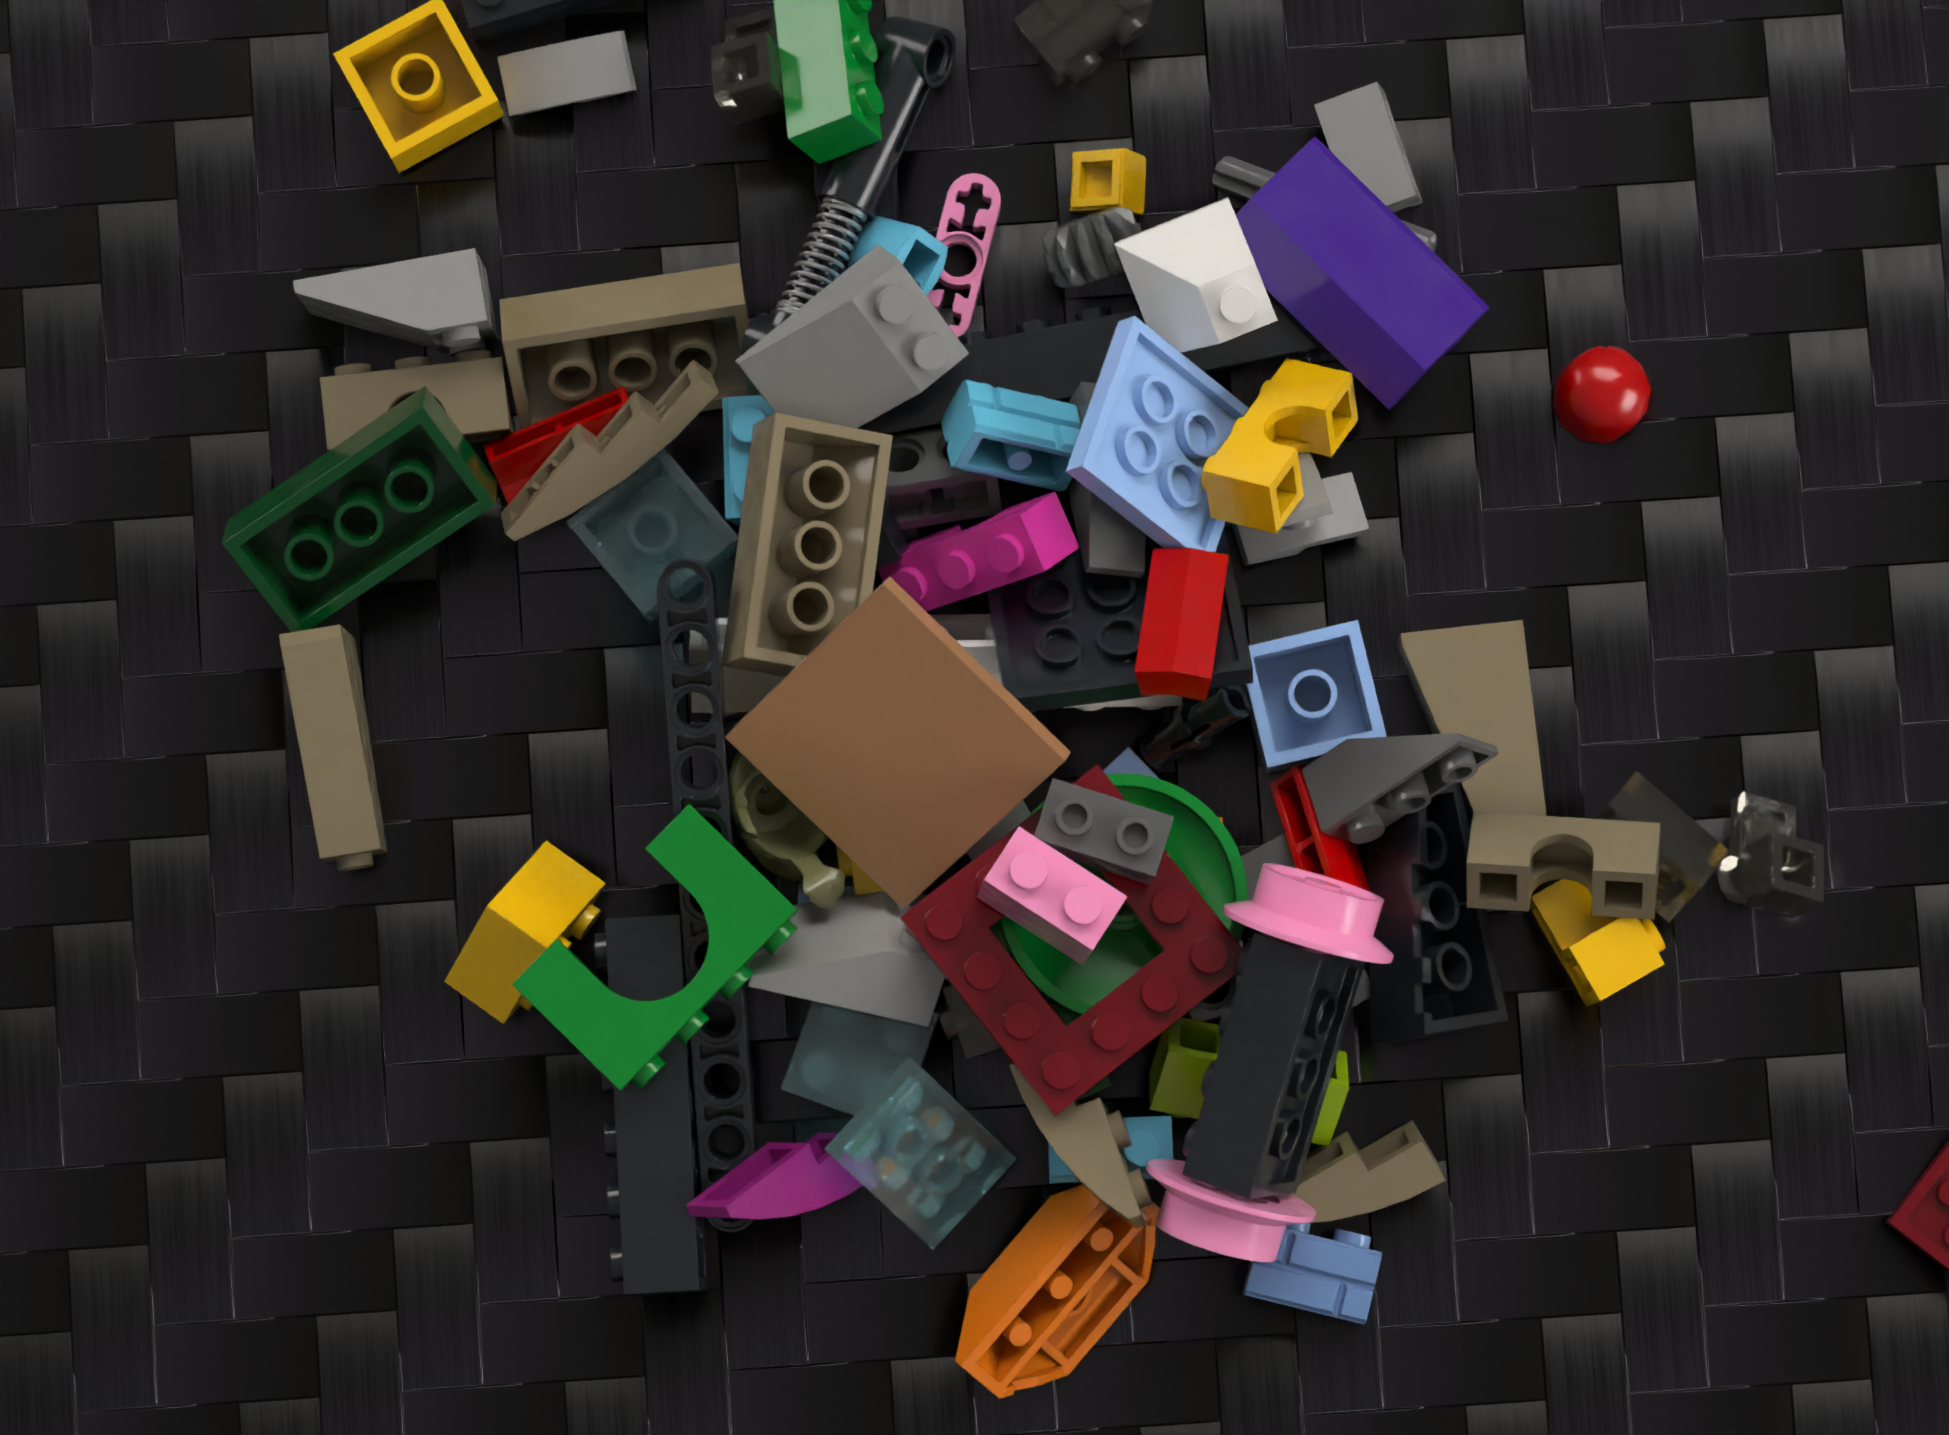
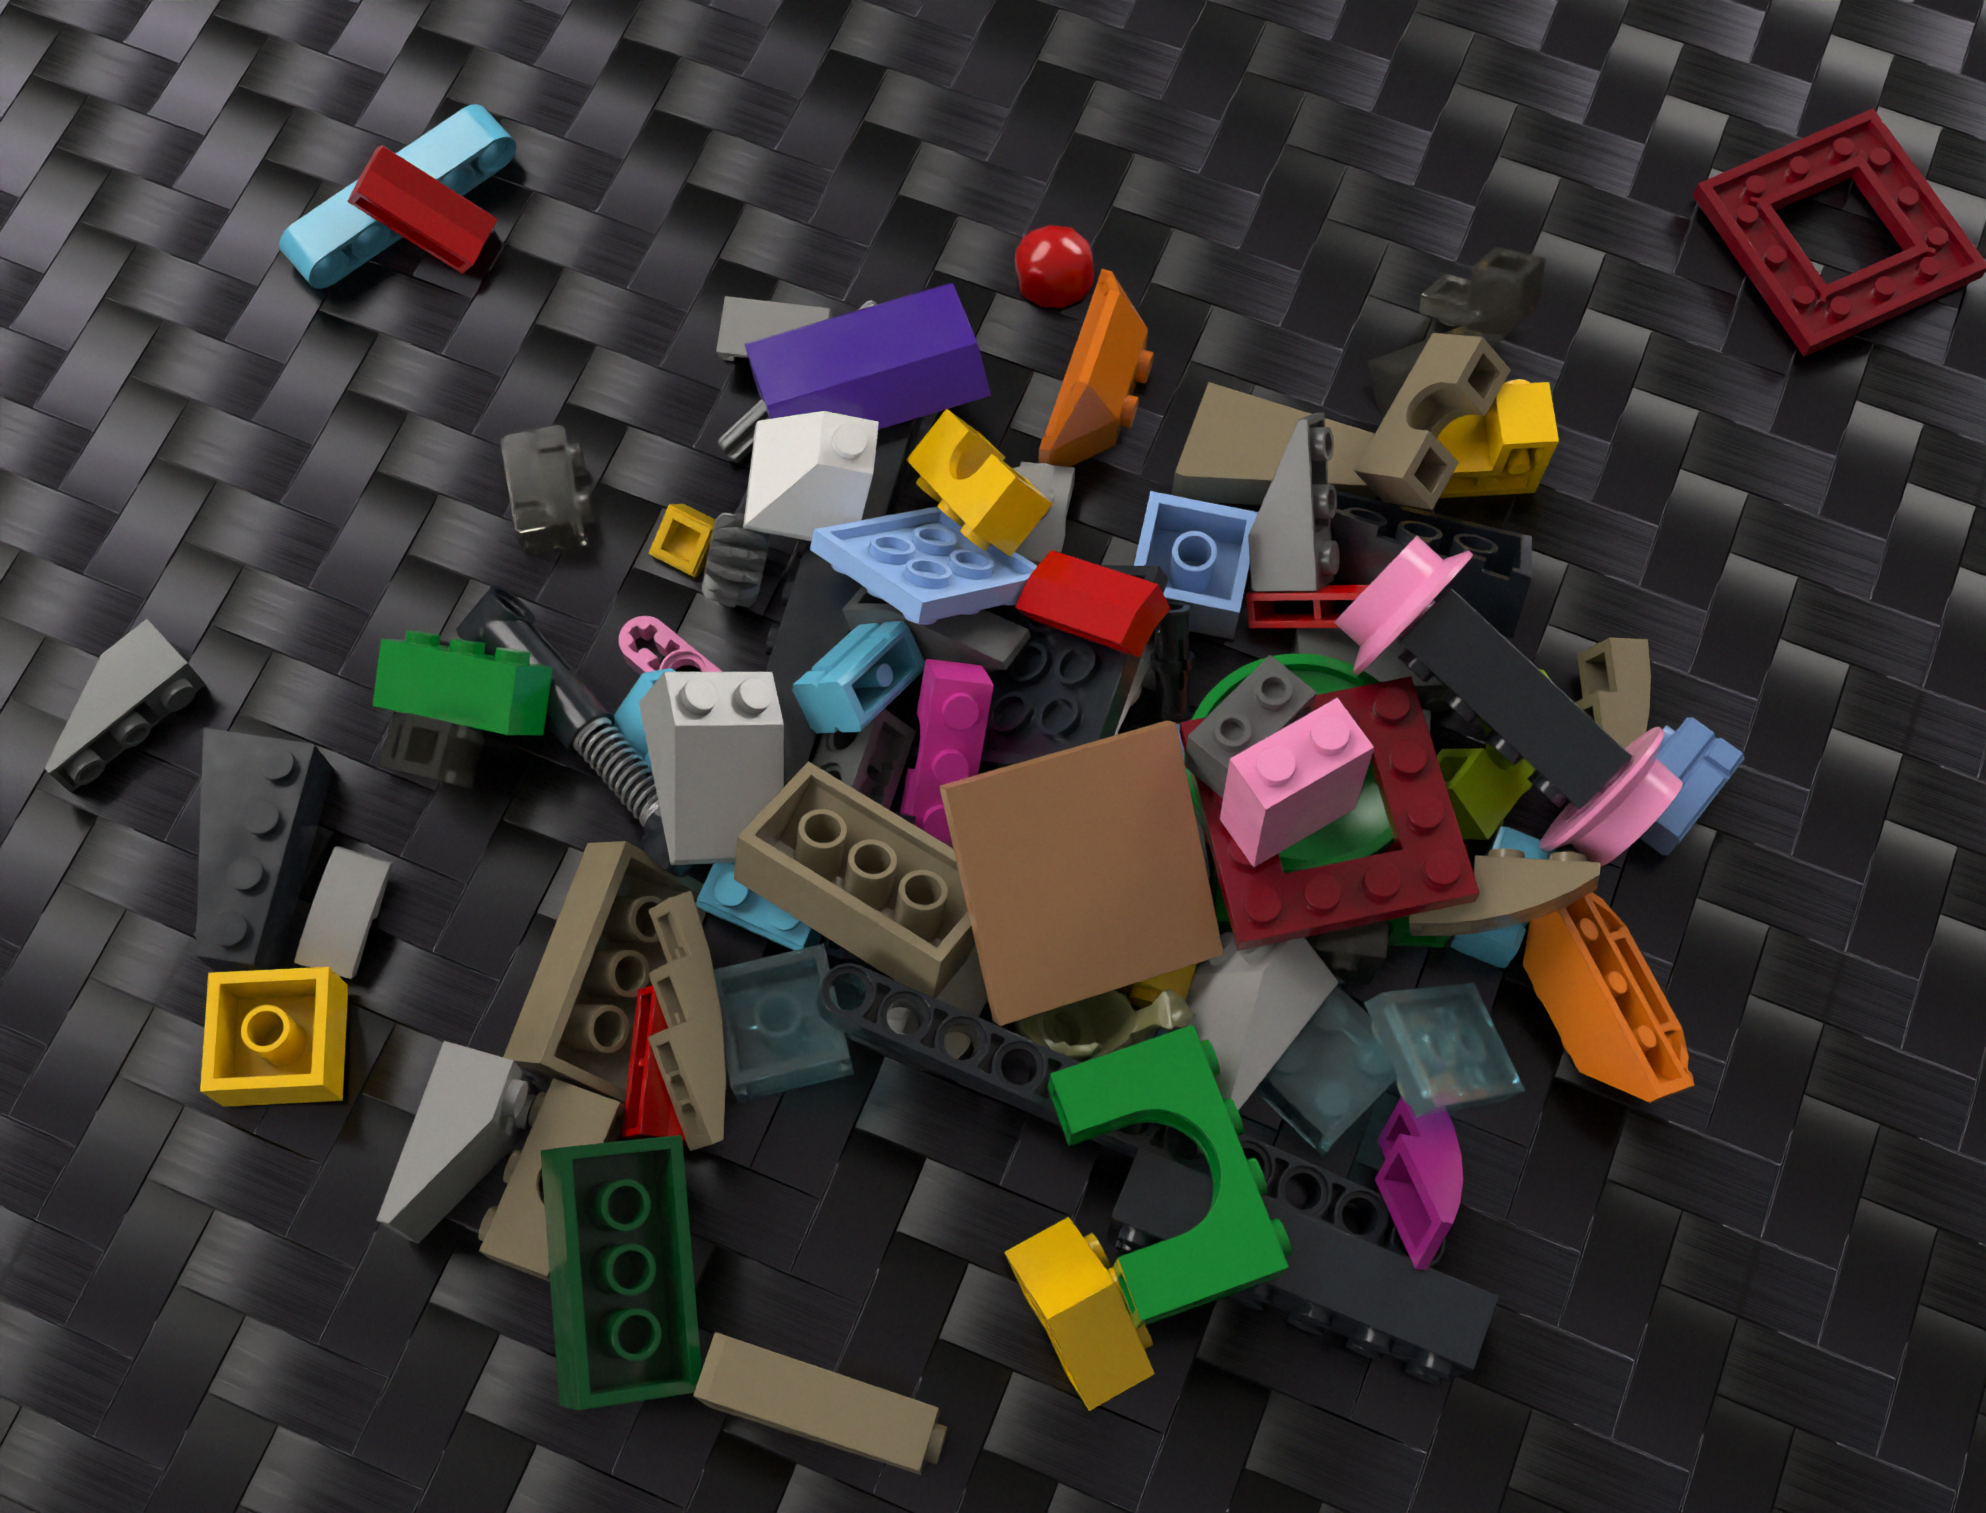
camera: 65 degrees left, 15 degrees down
none -> orange wedge [1039,269,1154,467]

